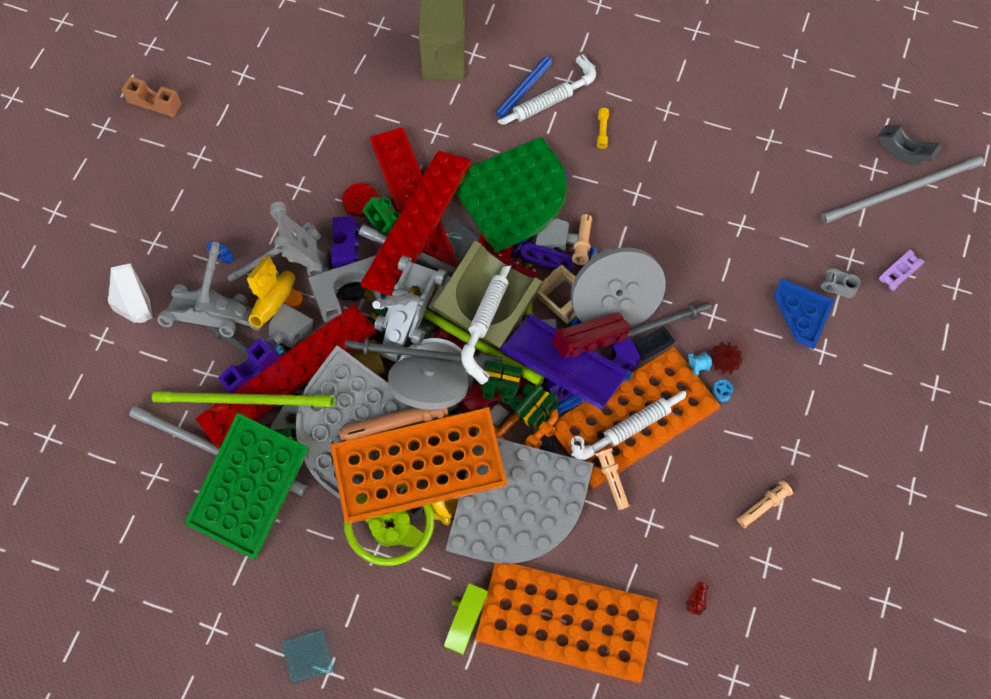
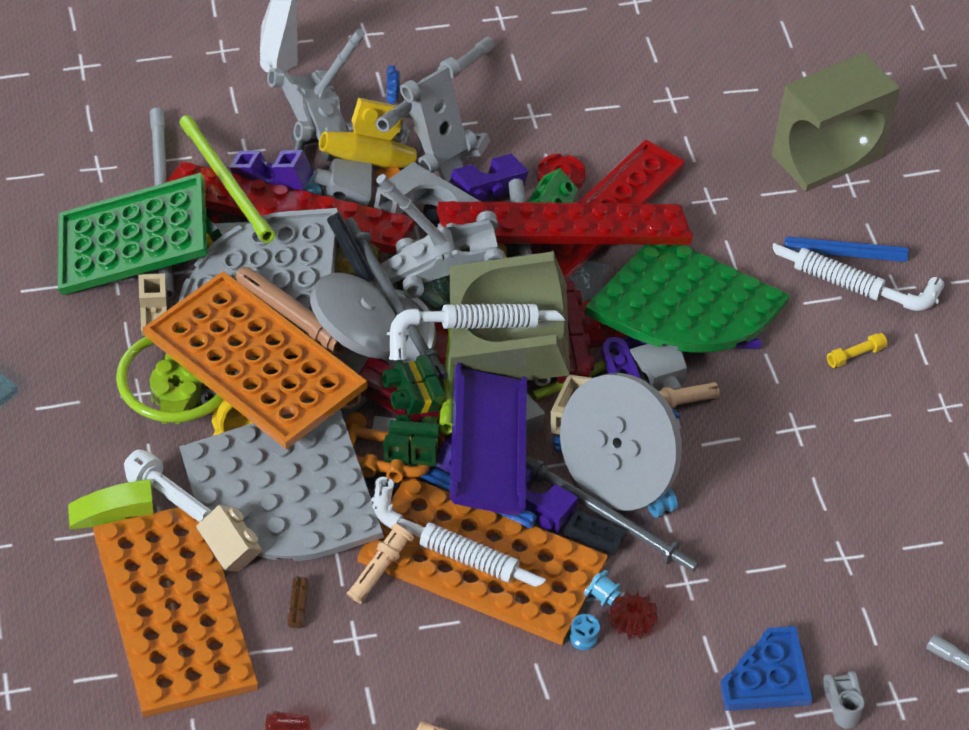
camera: 55 degrees right, 15 degrees down
dark red brick [552,312,630,358] -> none
none -> white piece [124,449,212,523]
none -> tan brick [138,274,167,336]
none -> tan brick [196,505,263,572]
none -> reddish brown axle [288,576,308,629]
none -> black axle [327,212,375,283]
none -> light grey piece [376,37,495,132]

